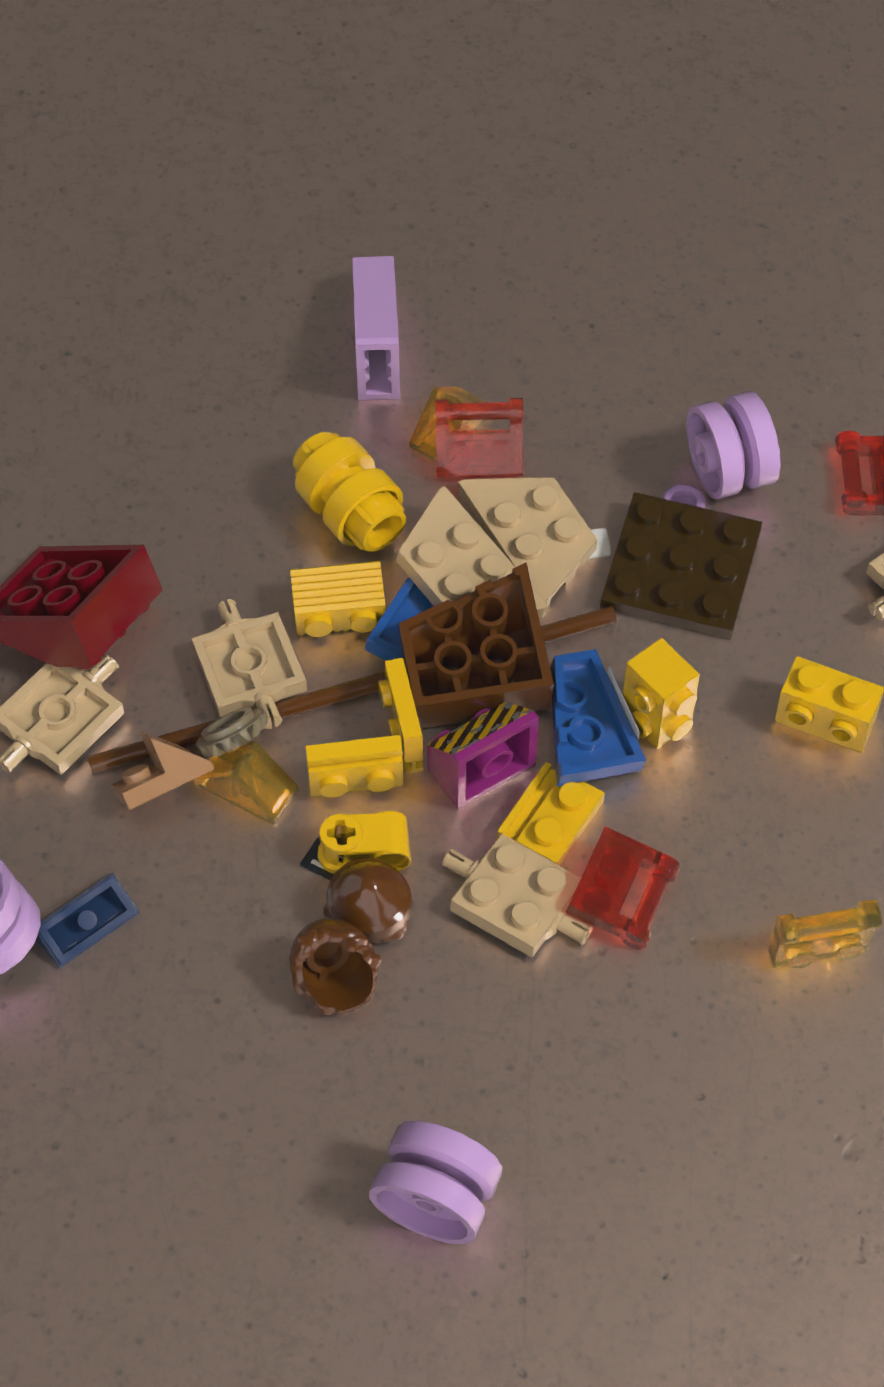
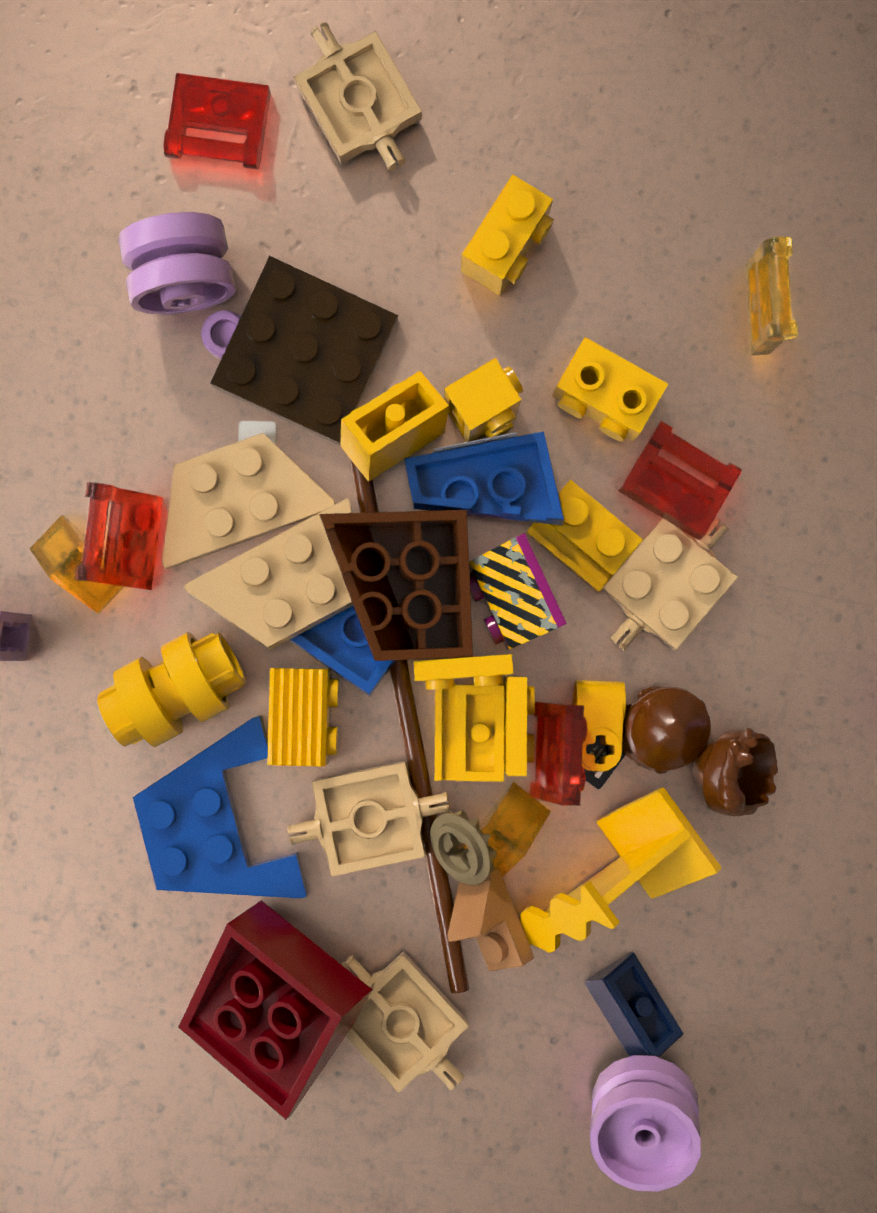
camera: 80 degrees left, 30 degrees up
none -> blue wing [133,715,309,898]
none -> yellow brick [341,371,449,482]
none -> yellow plate [434,685,505,782]
none -> yellow piece [521,787,722,953]
none -> clear red plate [530,701,588,806]
none -> yellow brick [552,337,668,442]

